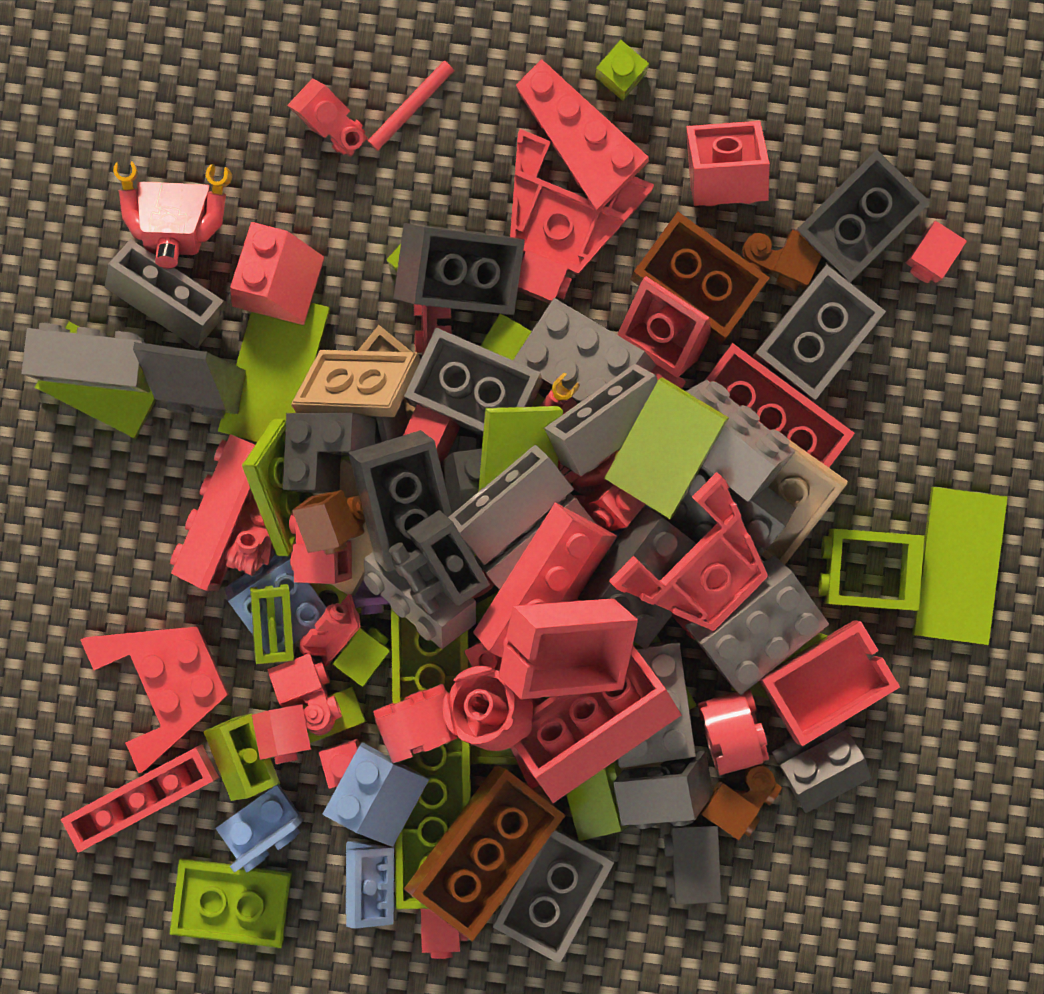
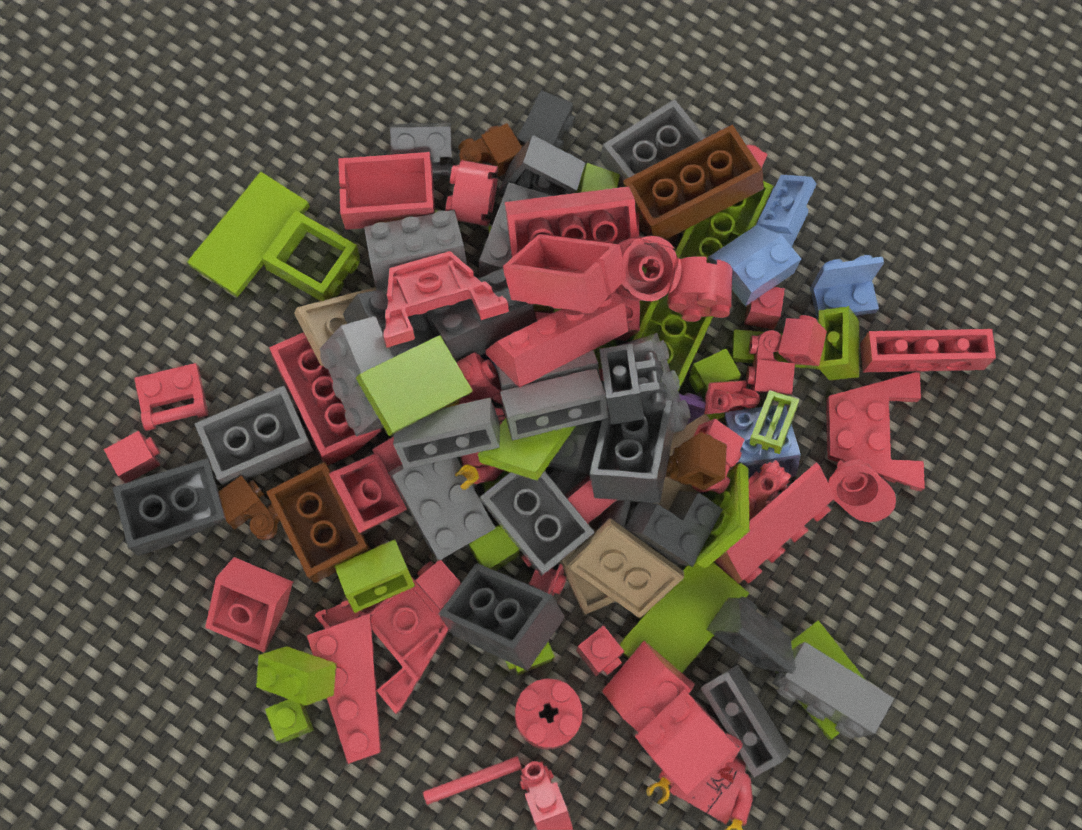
camera: 160 degrees left, 15 degrees down
lime tile [170,858,292,948] -> none
none -> coral plate [134,363,208,431]
none -> lime brick [256,646,336,706]
none -> lime brick [334,540,415,613]
none -> coral brick [515,679,583,750]
none -> coral brick [576,625,625,676]
none -> coral slope [635,689,740,798]
none -> coral piece [828,460,896,522]

